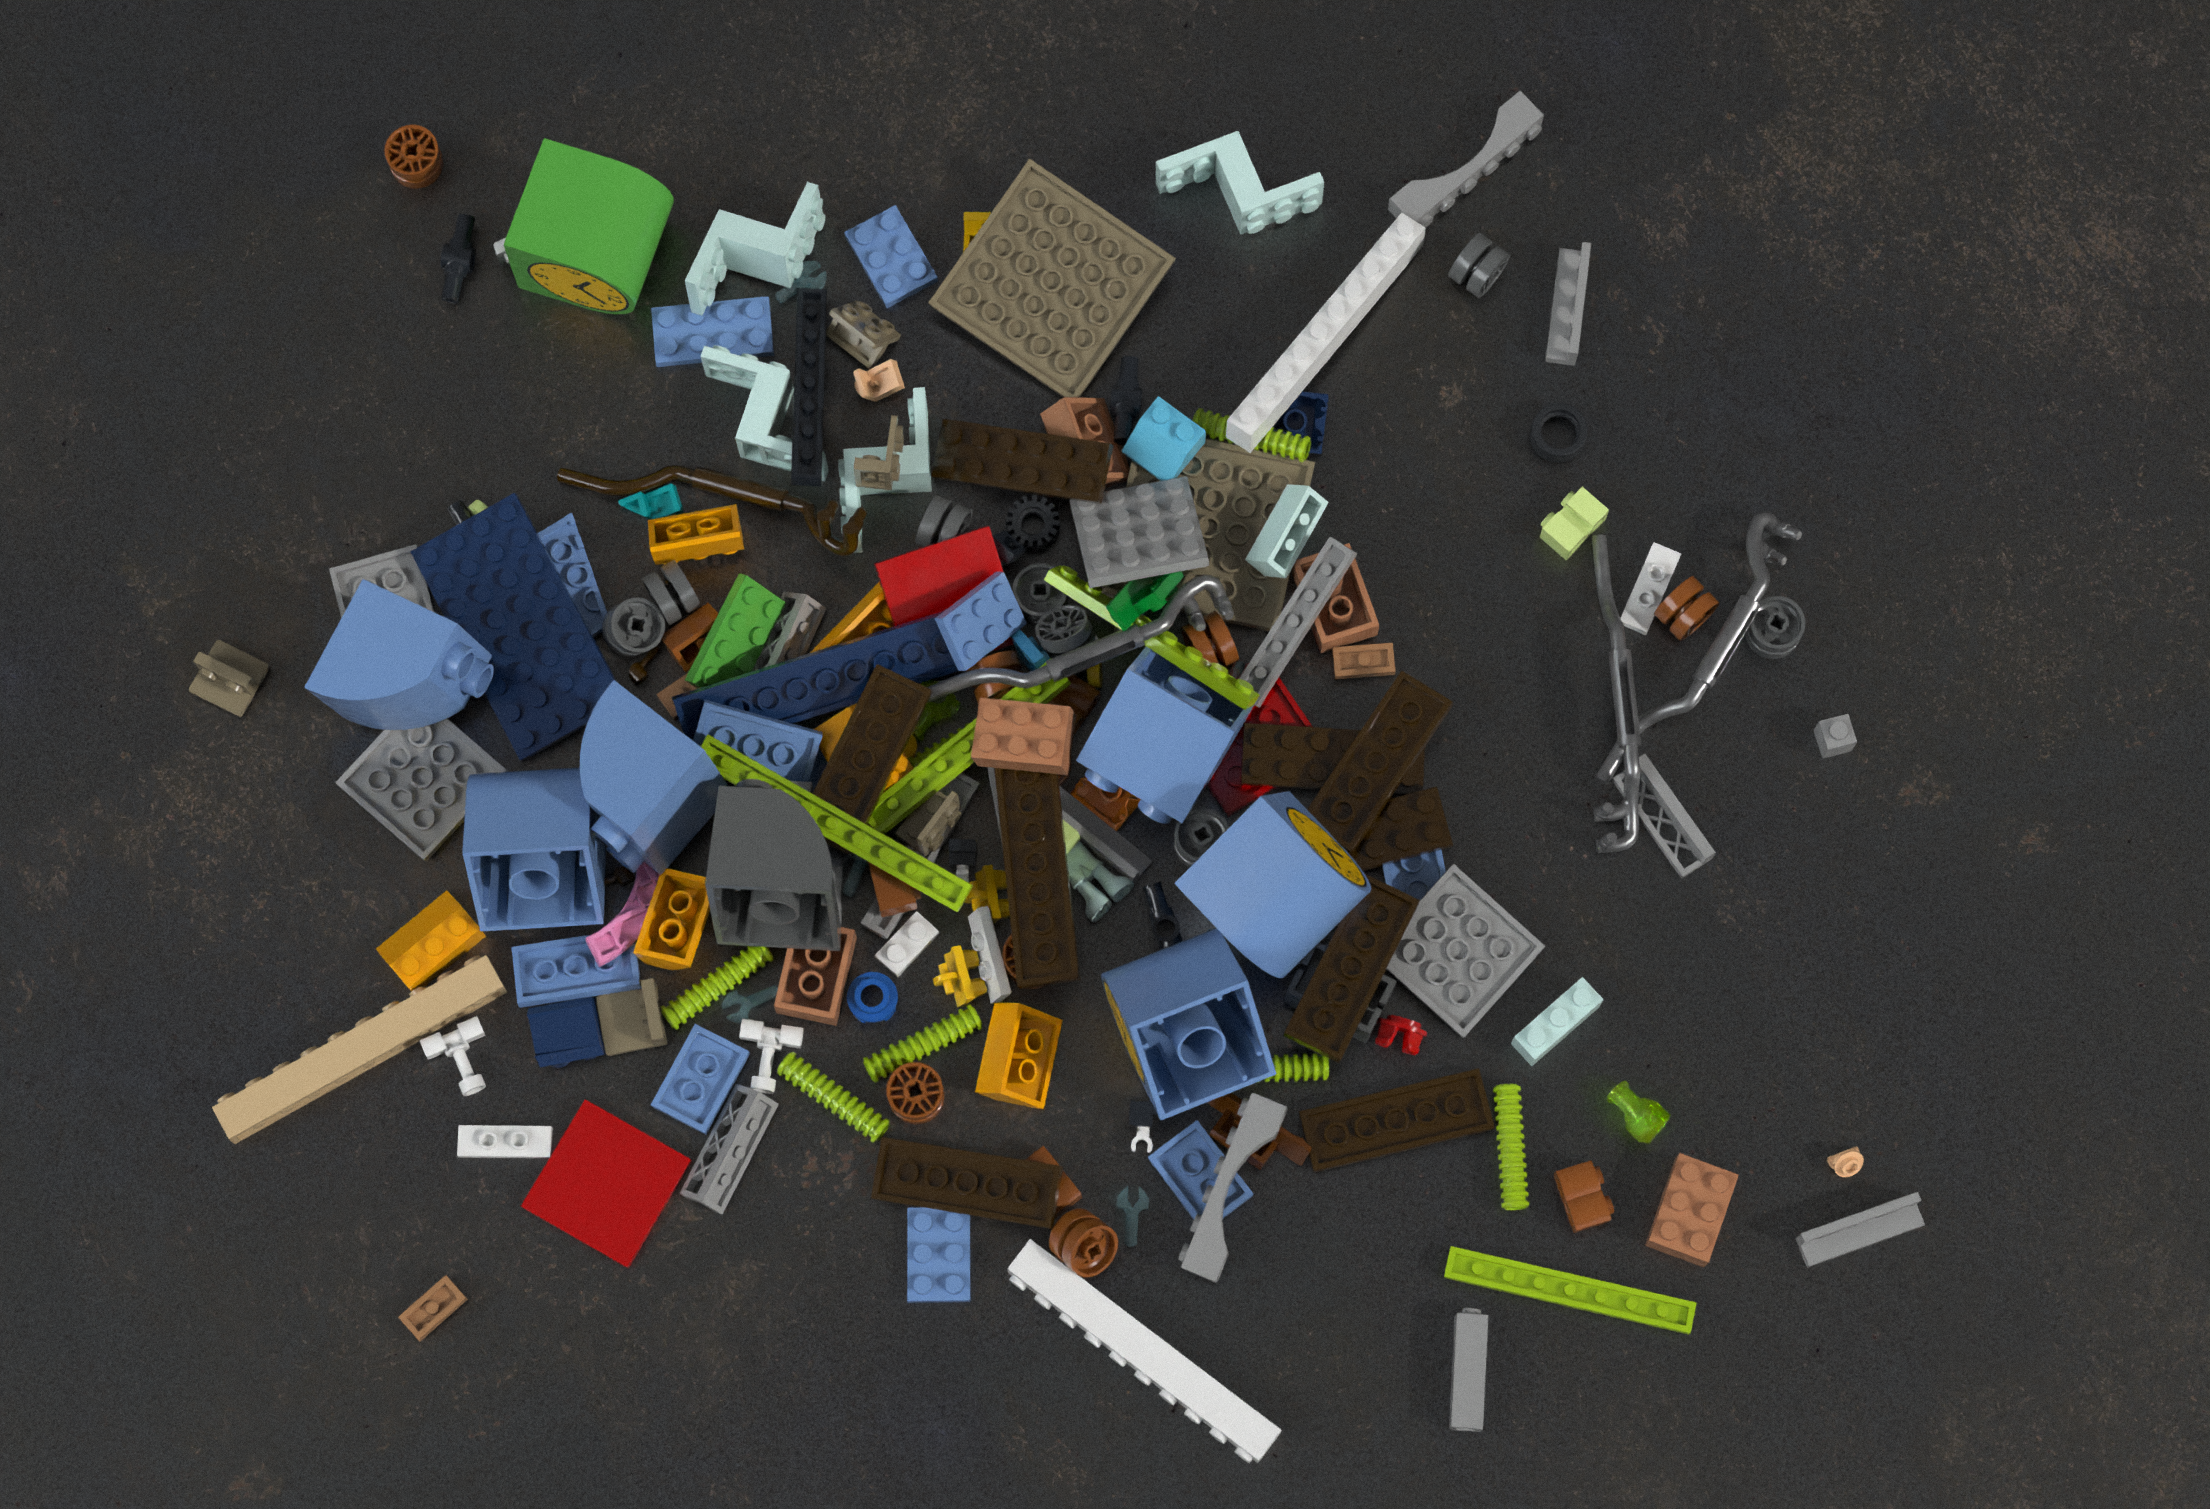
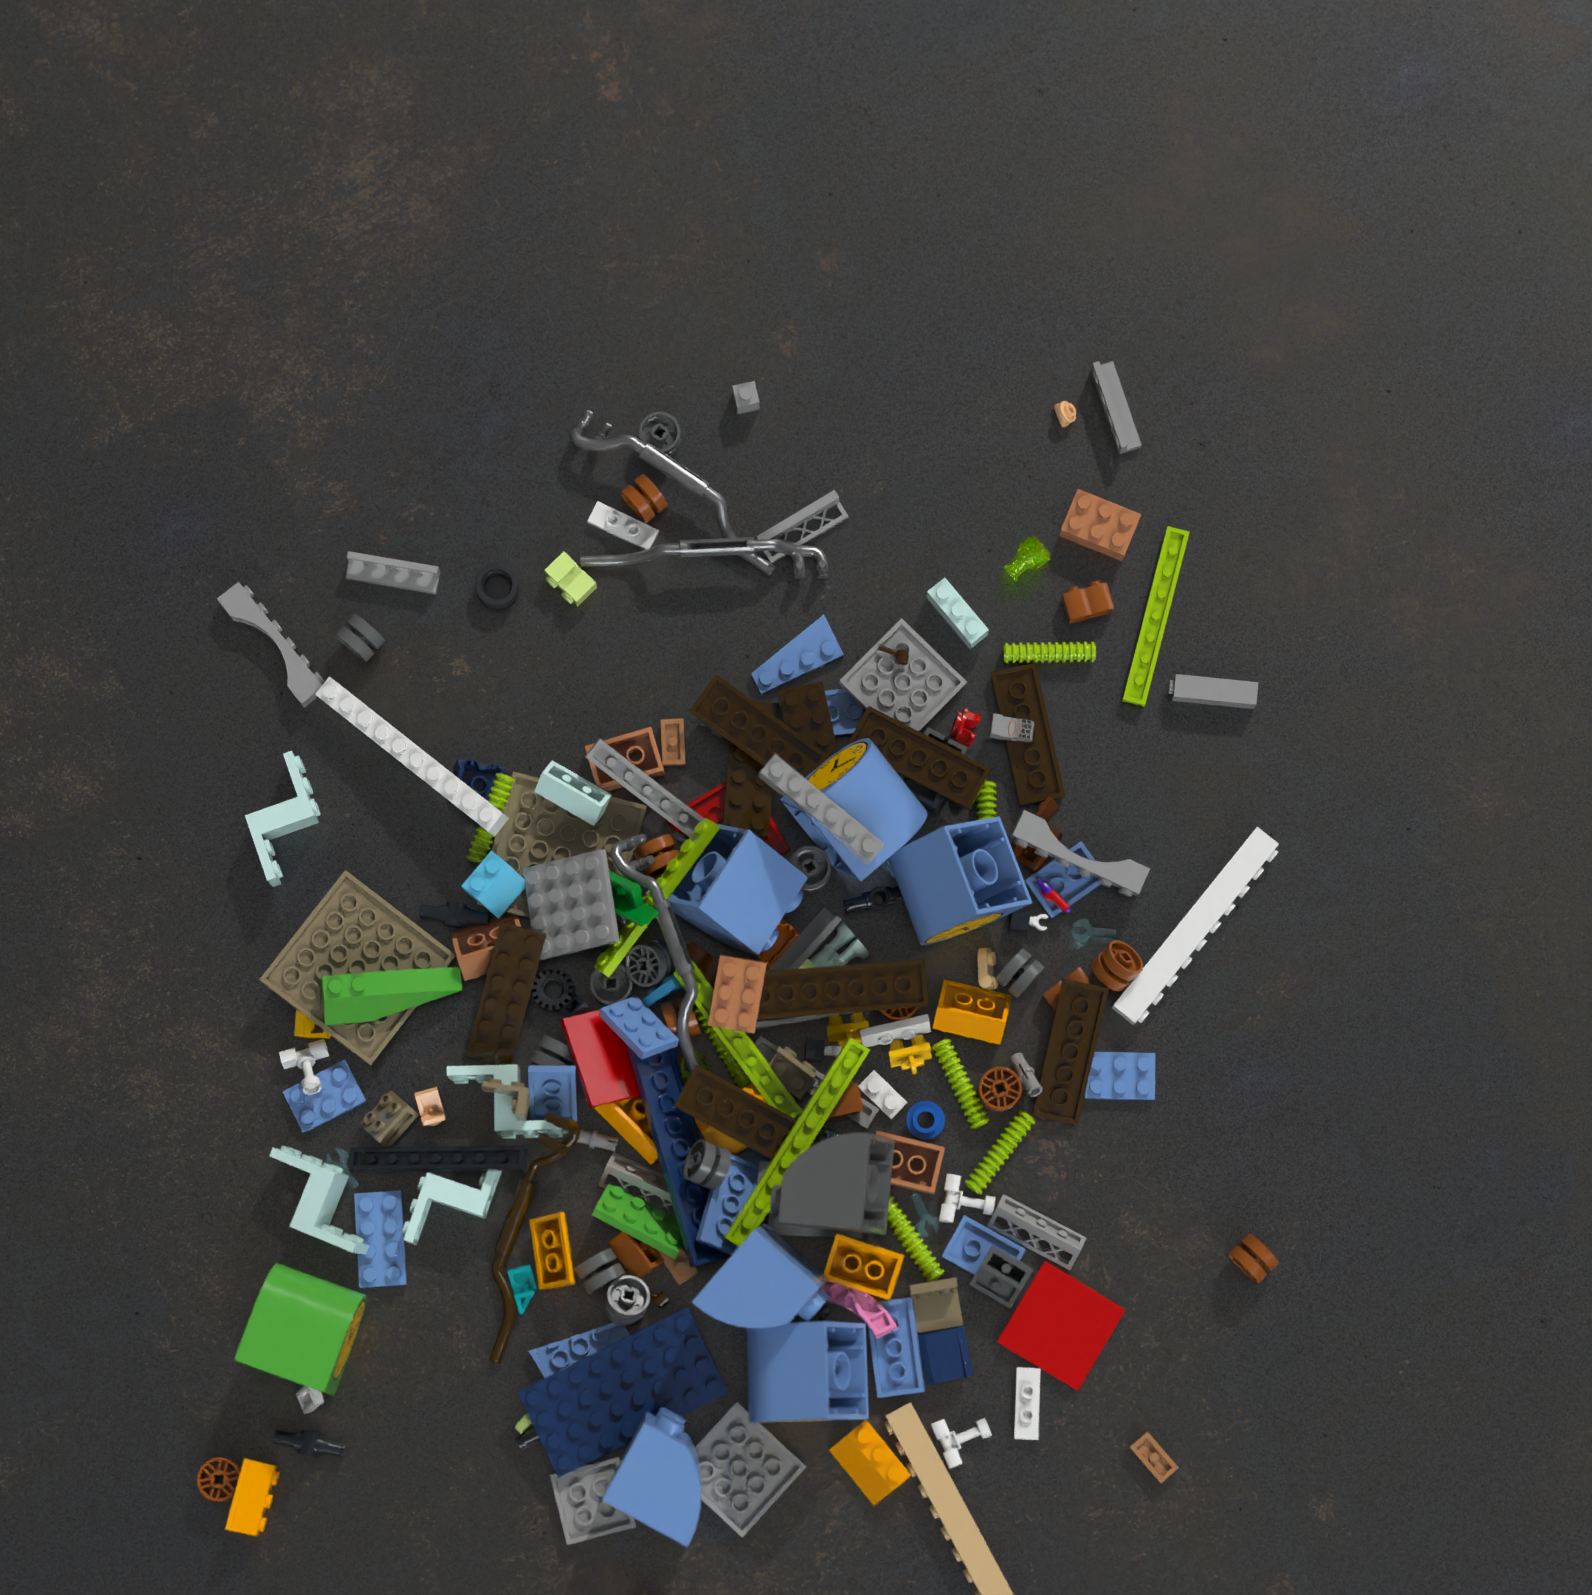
camera: 90 degrees left, 5 degrees up
none -> light orange slope [225,1459,280,1536]
none -> white bar [279,1039,329,1095]
none -> bright green wedge [320,967,462,1026]
none -> medium blue plate [528,1065,577,1122]
none -> light grey pin [577,1129,618,1152]
none -> dark grey wheel [683,1139,731,1190]
none -> medium blue wing [751,614,844,695]
none -> light grey arch [758,754,885,866]
none -> dark brown hand [878,645,909,665]
none -> dark grey brick [969,1245,1033,1308]
none -> tan plate [977,948,998,990]
none -> light grey leg [989,713,1034,742]
none -> dark grey wheel [995,948,1045,999]
none -> light grey pin [1010,1053,1043,1097]
none -> piece [1035,877,1071,913]
none -> dark orange wheel [1228,1233,1279,1284]

